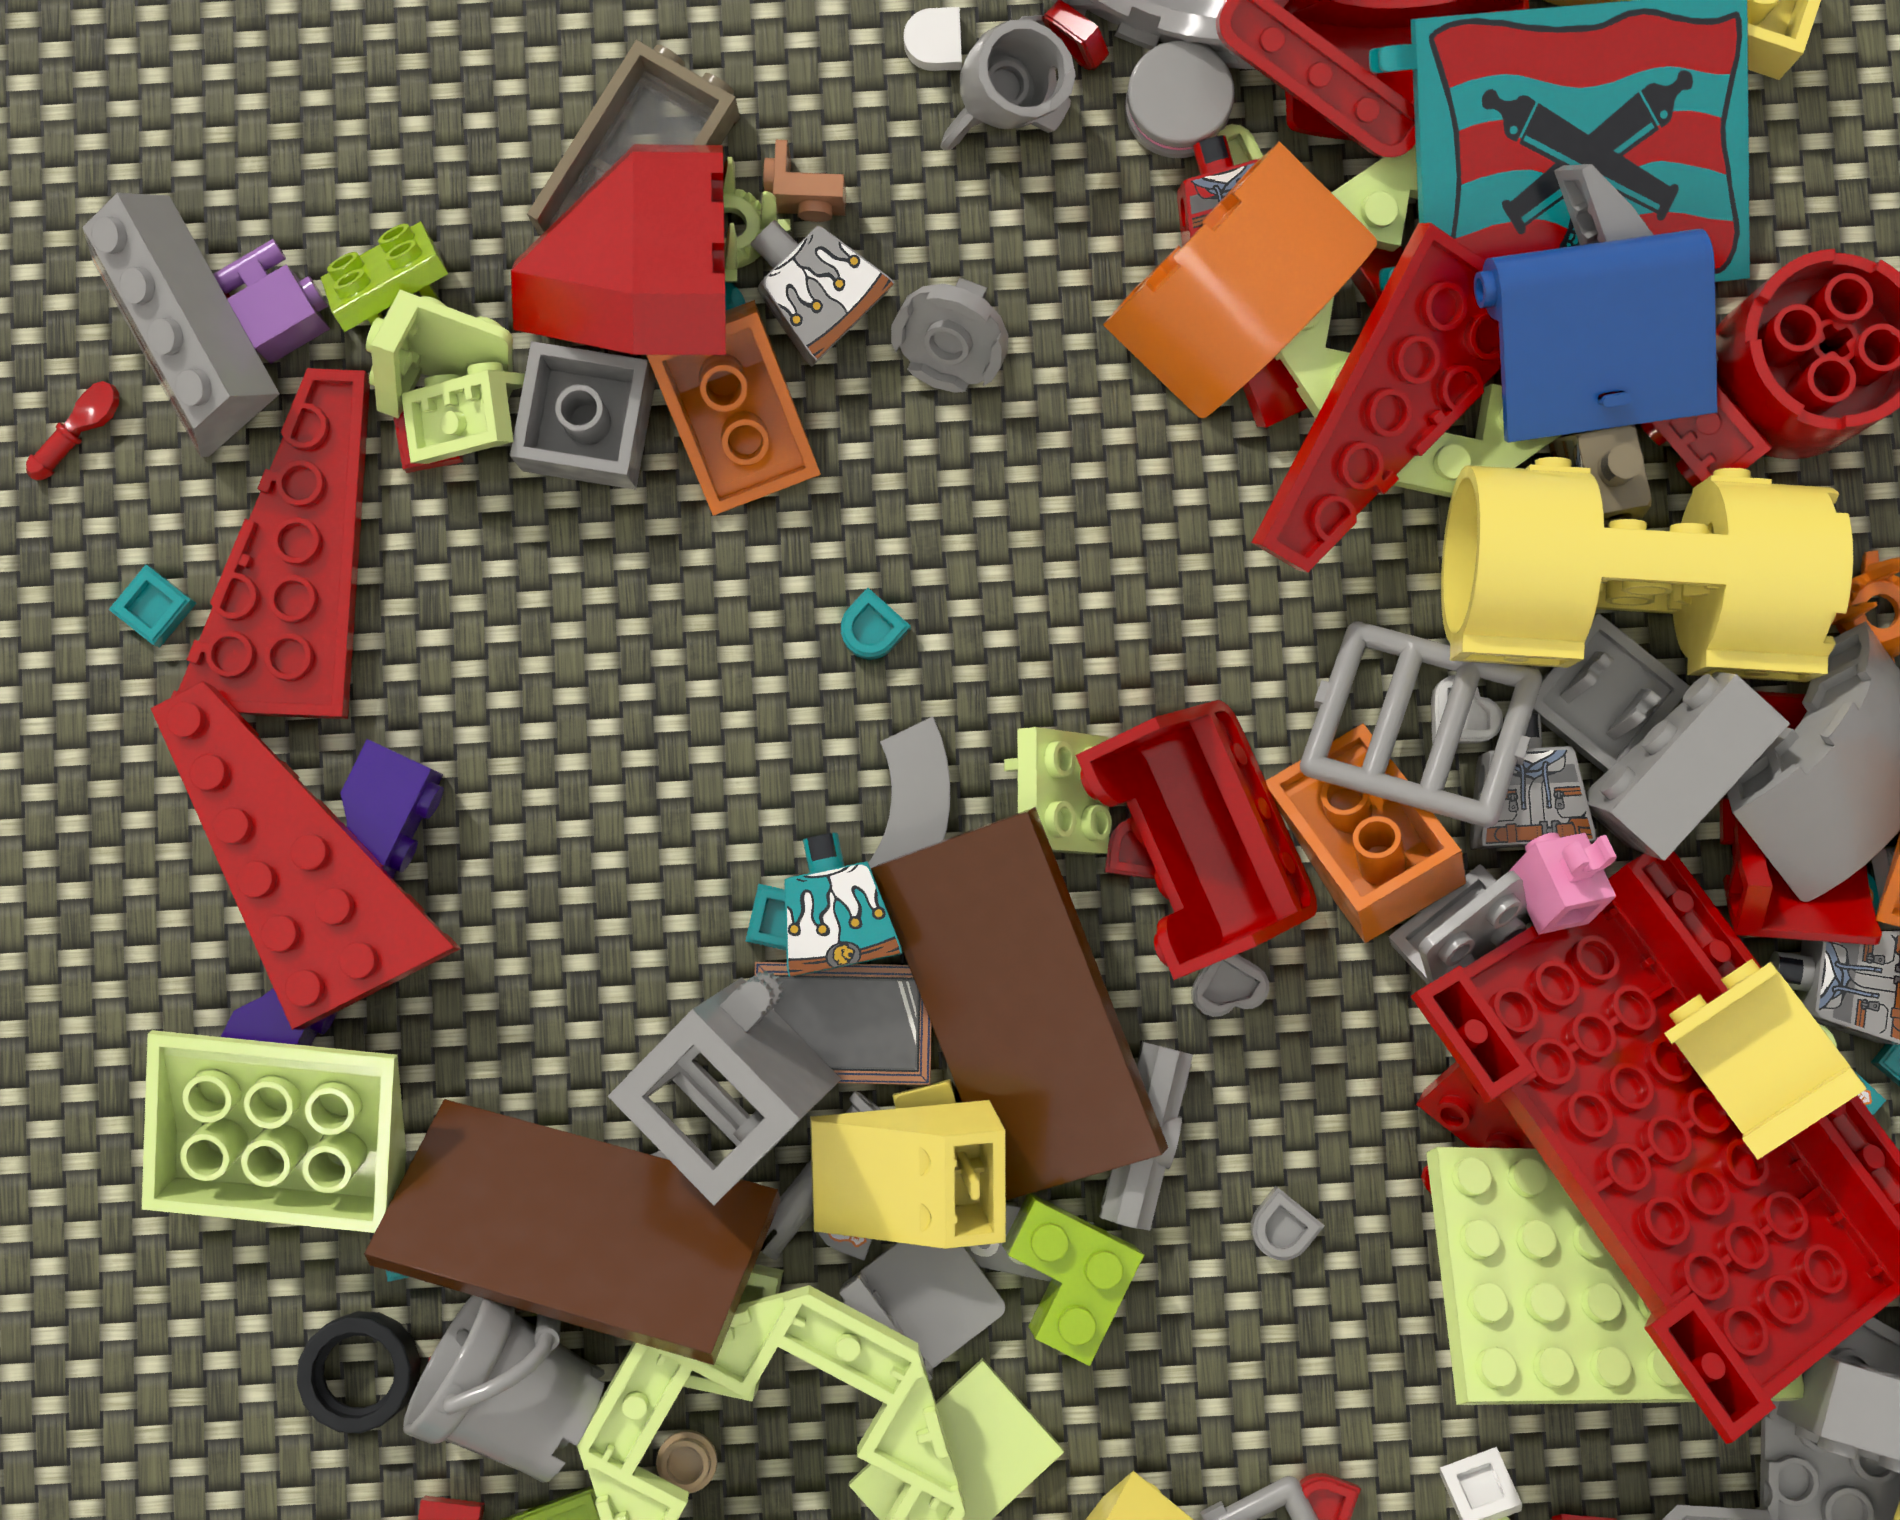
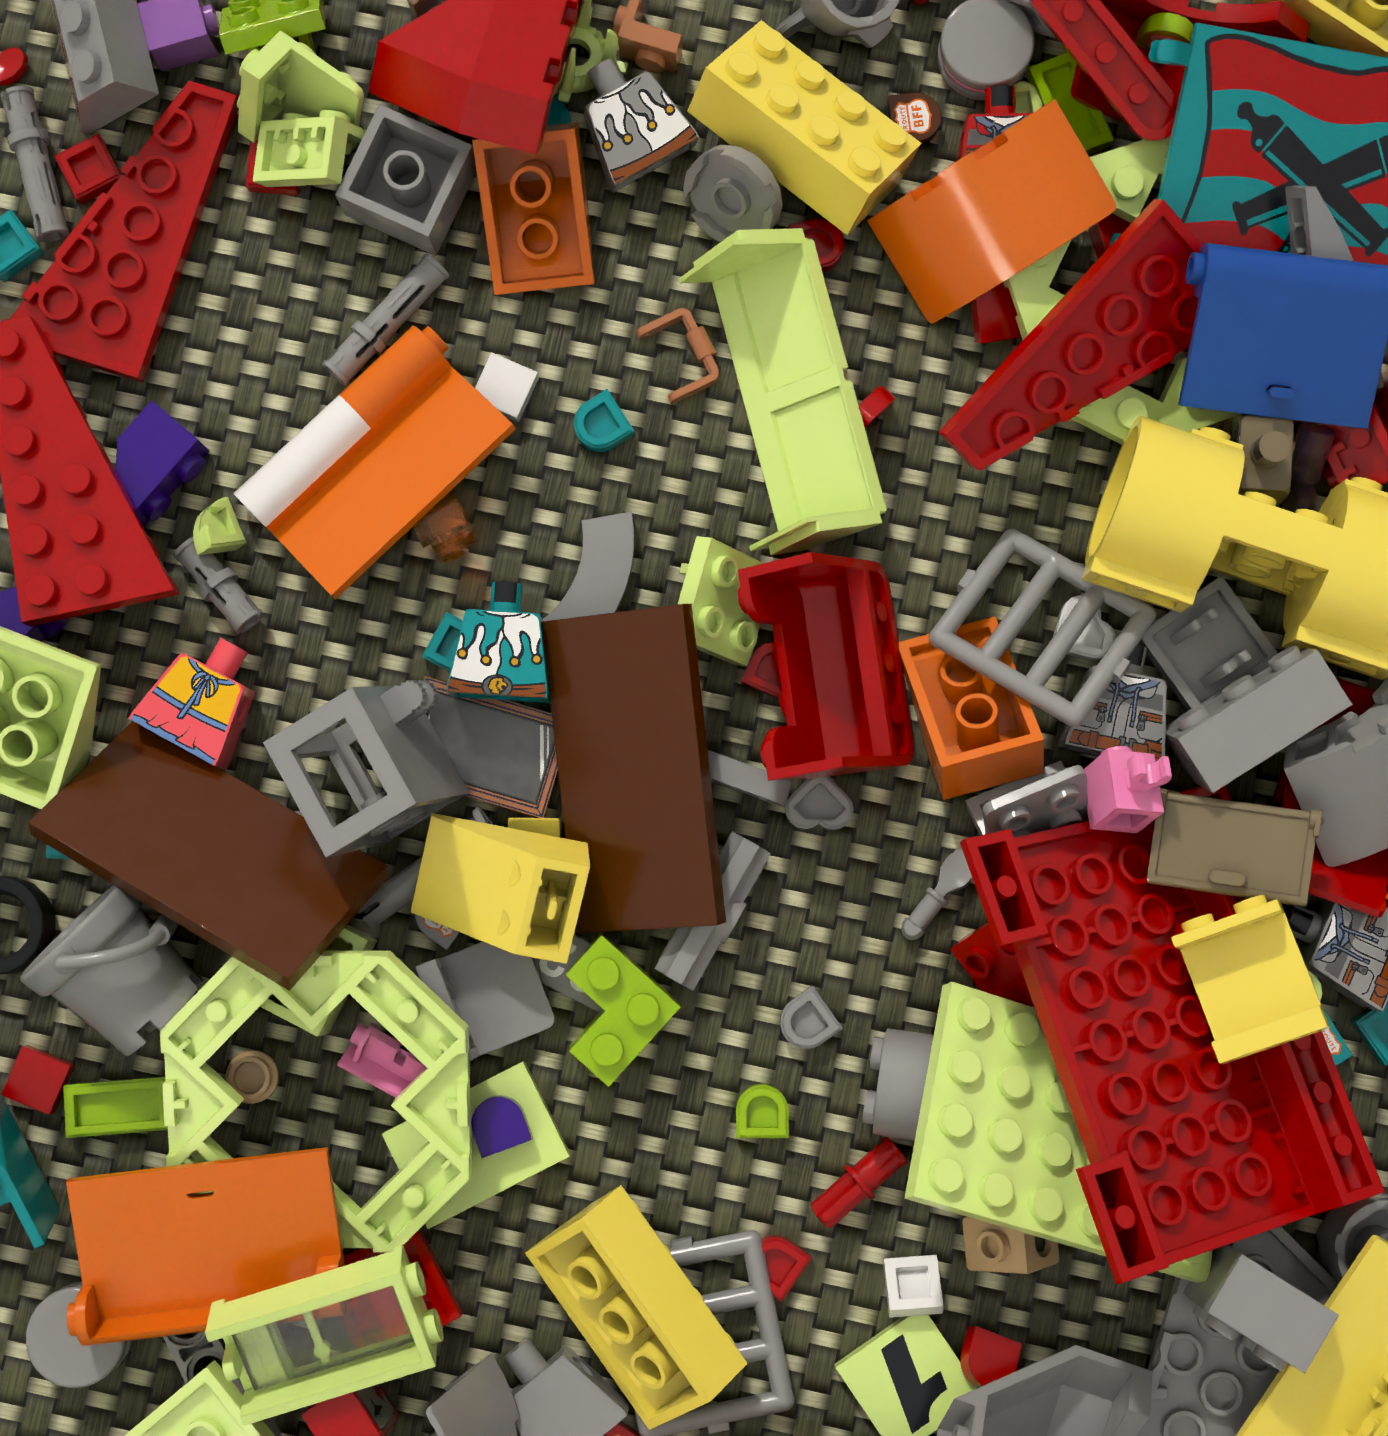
camera: 20 degrees right, 0 degrees up
none -> light grey pin [0,85,70,242]
none -> red tile [54,133,121,205]
none -> torso [128,637,255,770]
none -> light grey pin [174,537,264,634]
none -> yellowish green tile [193,497,247,556]
none -> orange door [234,325,516,600]
none -> light grey pin [322,254,450,386]
none -> bright pink hinge [337,1023,426,1098]
none -> clear orange plate [413,489,478,562]
none -> dark purple tile [471,1095,533,1158]
none -> white tile [475,352,539,423]
none -> nougat piece [636,308,719,404]
none -> yellowish green piece [678,228,887,555]
none -> light yellow brick [687,20,922,235]
none -> light grey beam [708,750,793,807]
none -> lime tile [736,1084,789,1138]
none -> red tile [788,218,844,273]
none -> red axle [810,1137,908,1228]
none -> red tile [858,386,896,430]
none -> light grey brick [862,1028,934,1141]
none -> tile [886,92,941,146]
none -> light grey piece [901,848,973,940]
none -> tan bracket [962,1217,1059,1274]
none -> lime tile [1026,52,1114,155]
none -> lime tile [1135,13,1194,50]
none -> dark tan door [1147,788,1324,907]
none -> bar [1281,421,1336,513]

